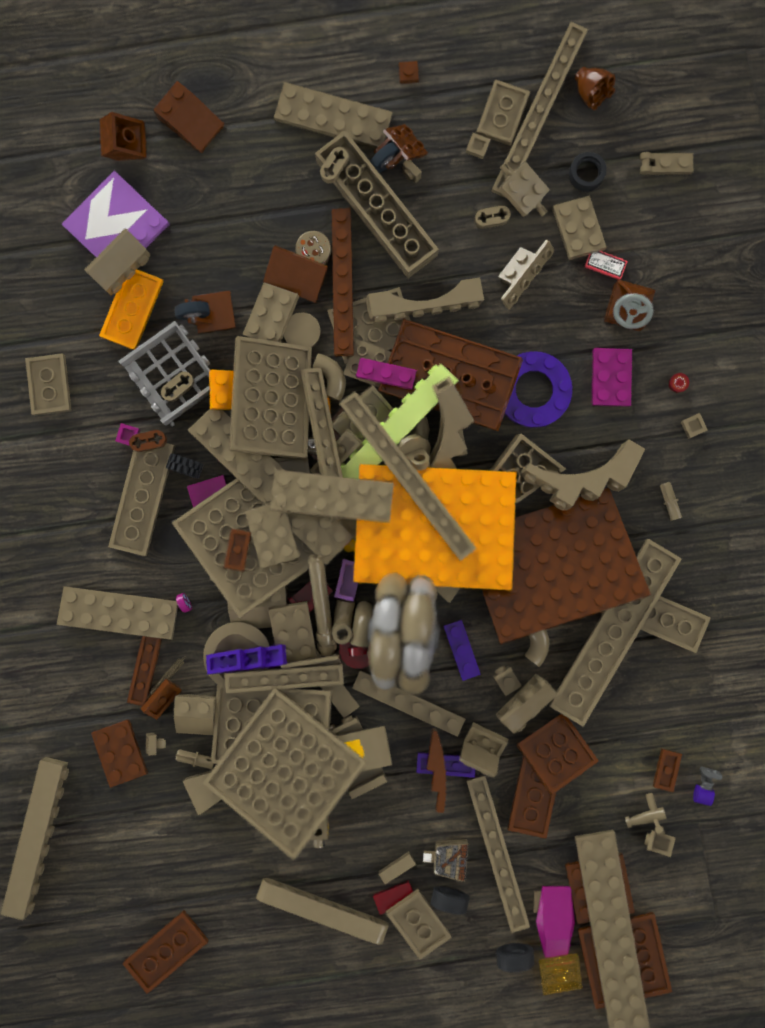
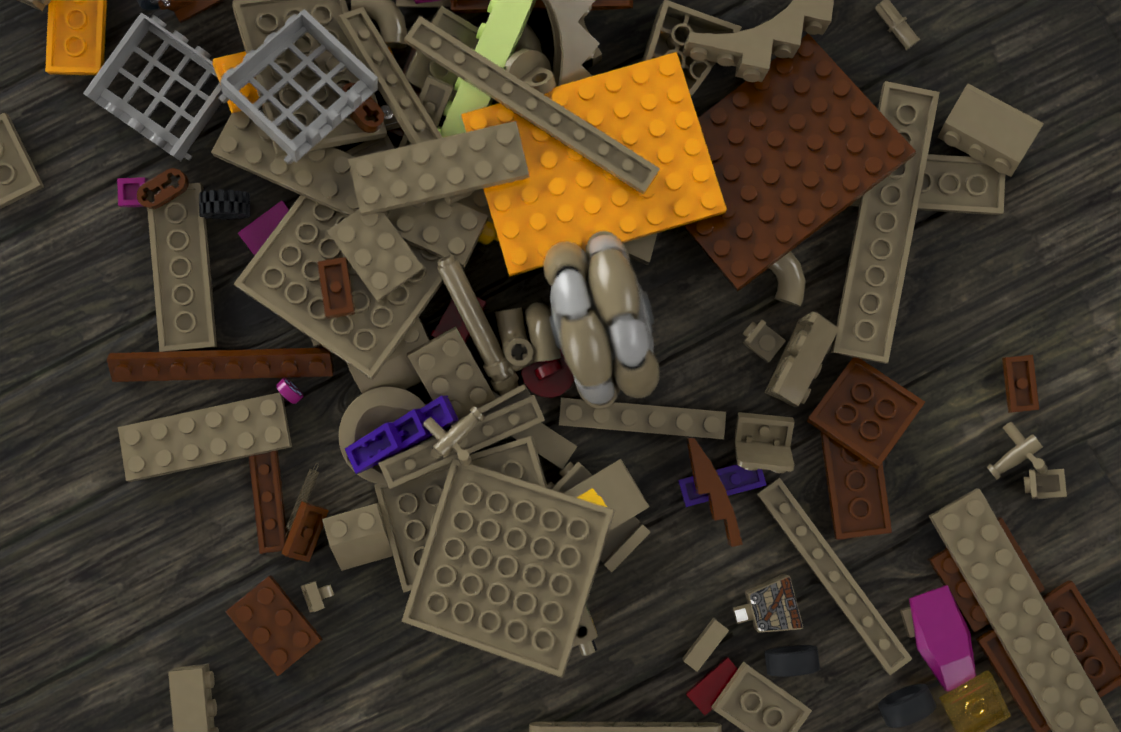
camera: 25 degrees left, 0 degrees up
dark tan beam [161,372,195,402] -> none
dark tan axle [176,750,214,770] -> none
dark tan torso [183,770,221,815] -> none
medium lavender panel [335,559,358,601] -> none
dark purple plate [443,620,481,681] -> none
leg [693,766,722,806] -> none
none -> reddish brown plate [107,348,334,382]
none -> light grey window [219,9,378,164]
none -> reddish brown beam [339,83,384,133]
none -> dark tan piece [423,406,485,466]
none -> dark tan slope [937,84,1044,177]

